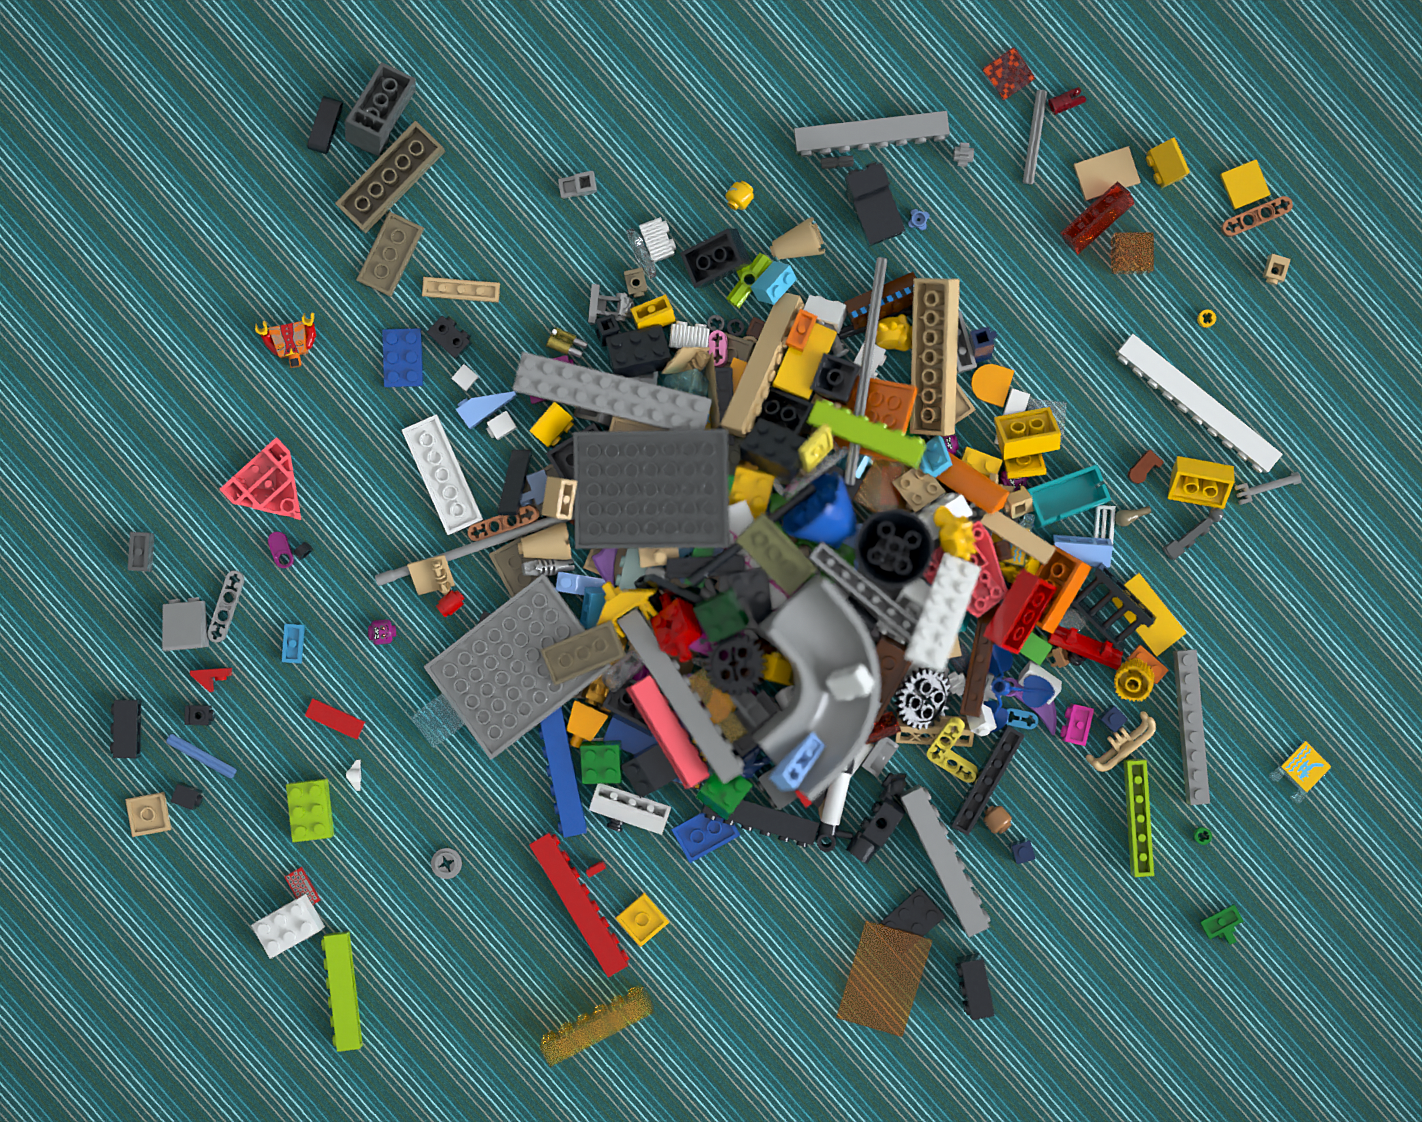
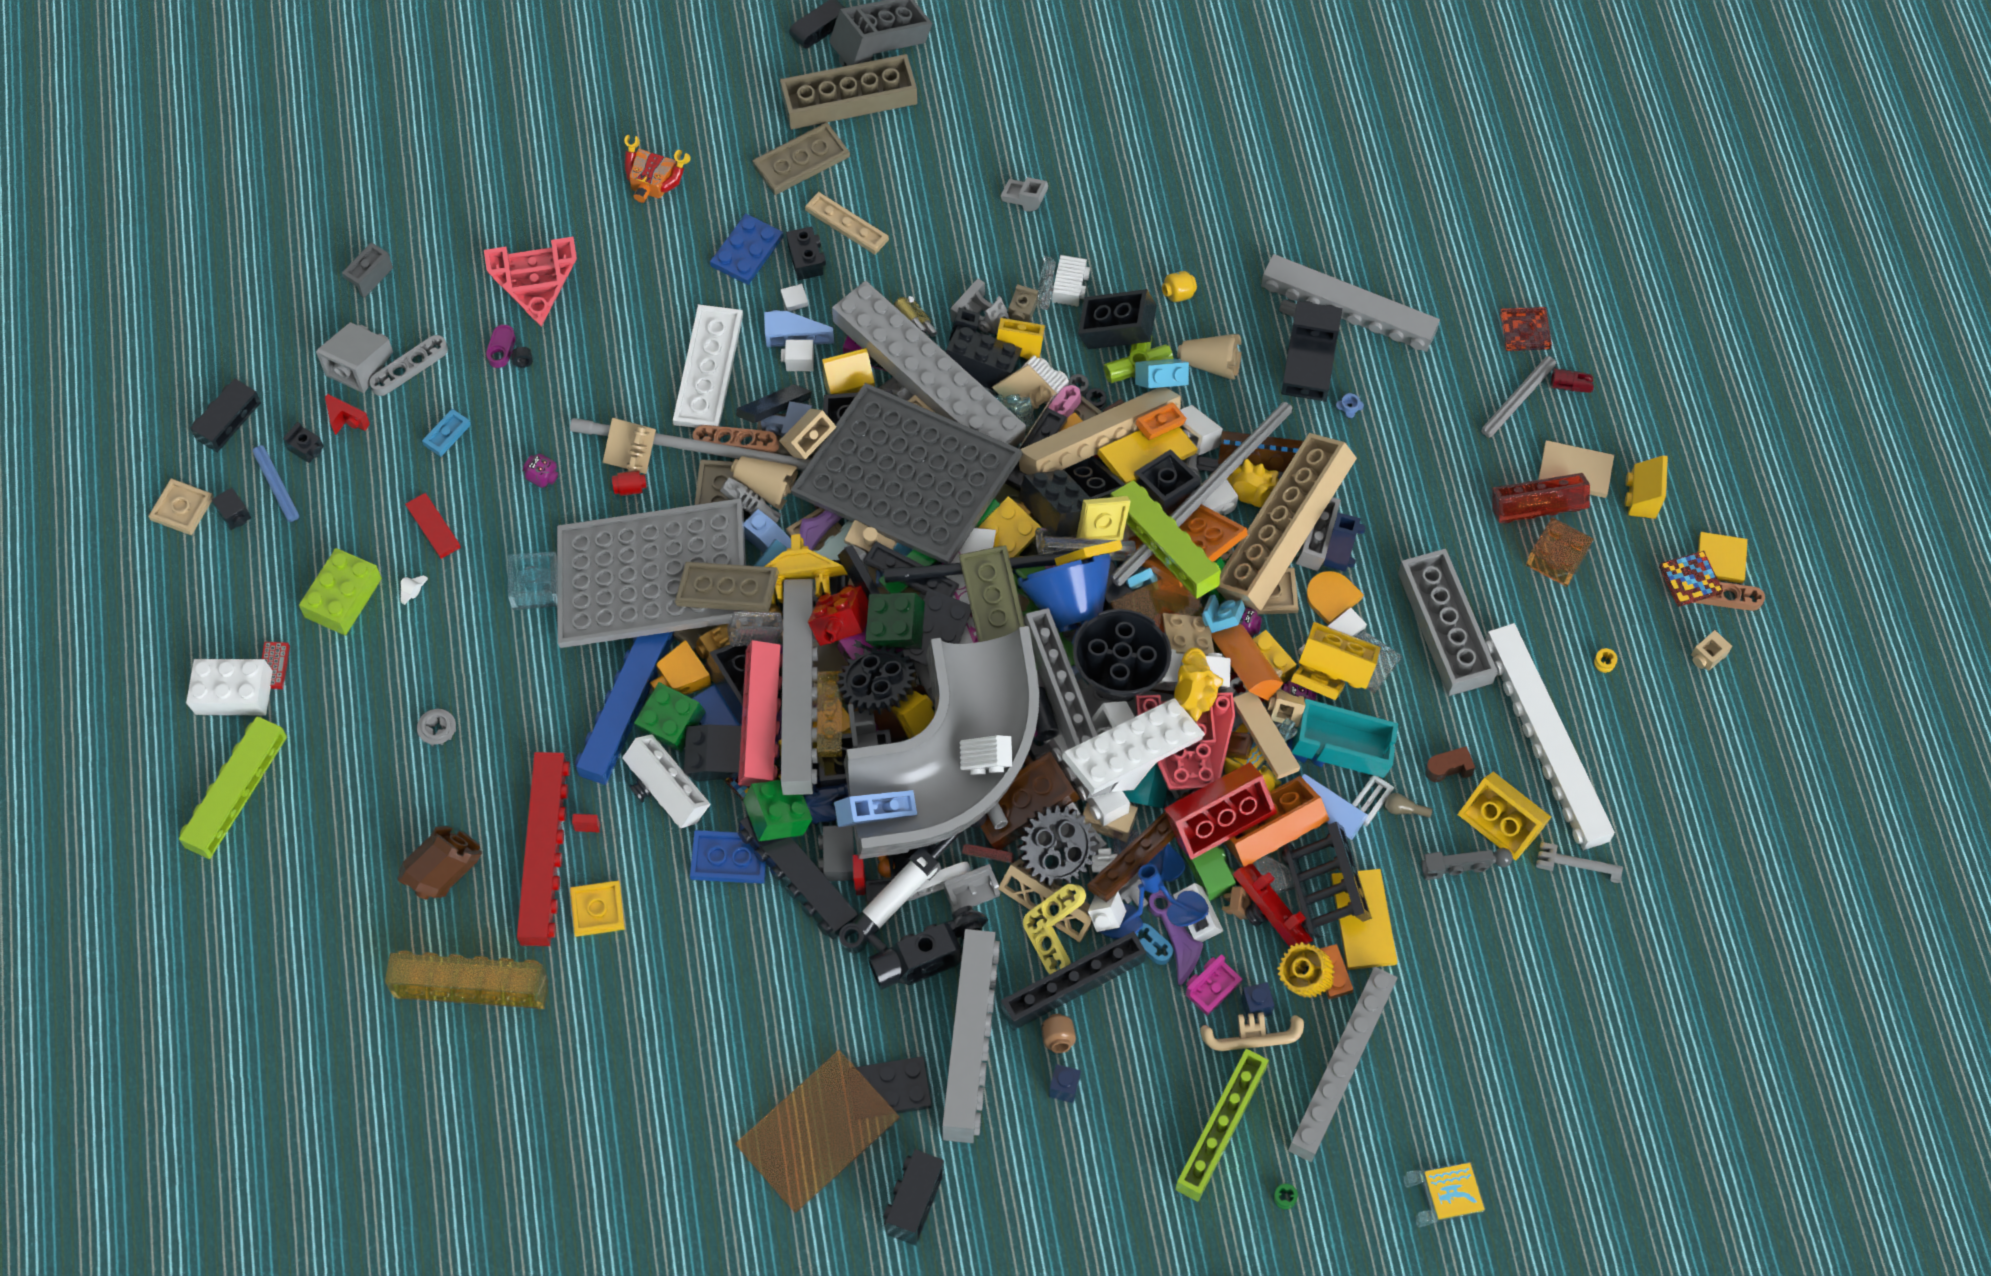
camera: 30 degrees right, 25 degrees down
light grey gear [953,142,974,167] -> none
none -> reddish brown brick [397,826,482,900]
none -> yellow tile [1054,540,1122,566]
none -> light grey brick [1398,549,1498,696]
none -> tile [1659,551,1723,607]

